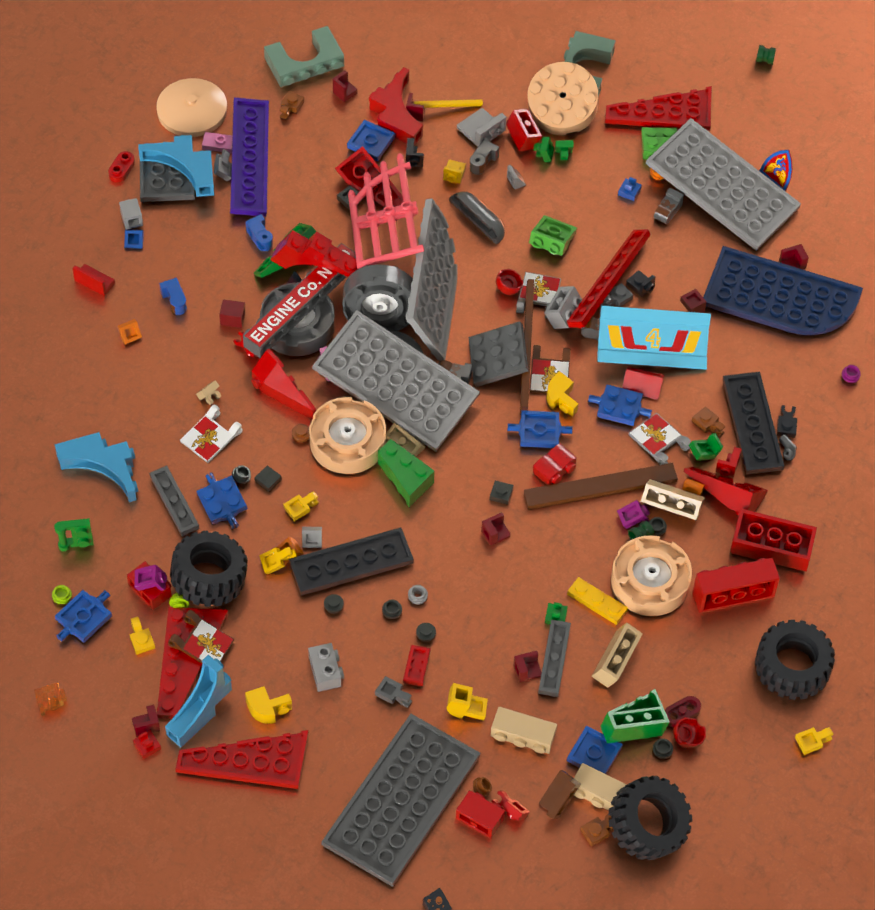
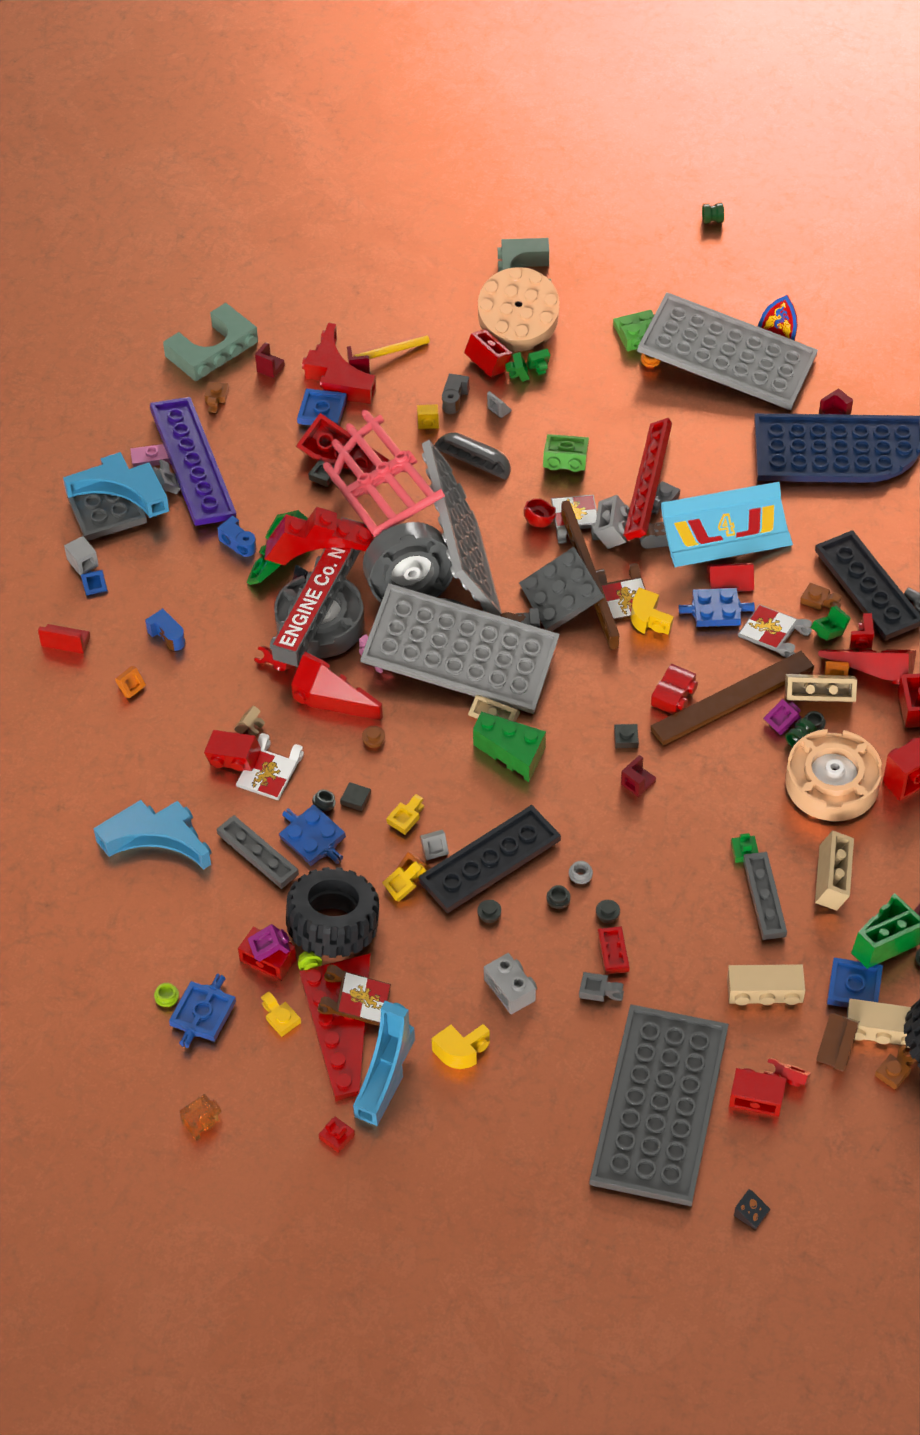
camera: 15 degrees left, 5 degrees down
green plate [54,518,94,551] -> none
red plate [108,151,135,182] -> none
dark red panel [132,704,160,737] -> none
light nougat dish [157,78,227,137] -> none
red wing [175,730,309,789] -> none
dark red panel [219,299,246,328] -> none
light nougat piece [309,397,386,474] -> none
black bracket [406,138,424,167] -> none
yellow brick [447,683,488,720] -> none
light grey bracket [457,108,507,147] -> none
dark orange plate [473,777,492,797] -> none
blue plate [507,410,573,448] -> none
dark red panel [513,651,542,683] -> none
yellow plate [567,577,628,625] -> none
red wing [605,86,712,131] -> none
blue tile [618,177,642,201] -> none
black bracket [626,270,656,297] -> none
dark grey leg [654,188,684,224] -> none
dark red panel [680,289,706,313] -> none
black plate [776,405,797,438] -> none
none -> red brick [204,730,261,771]

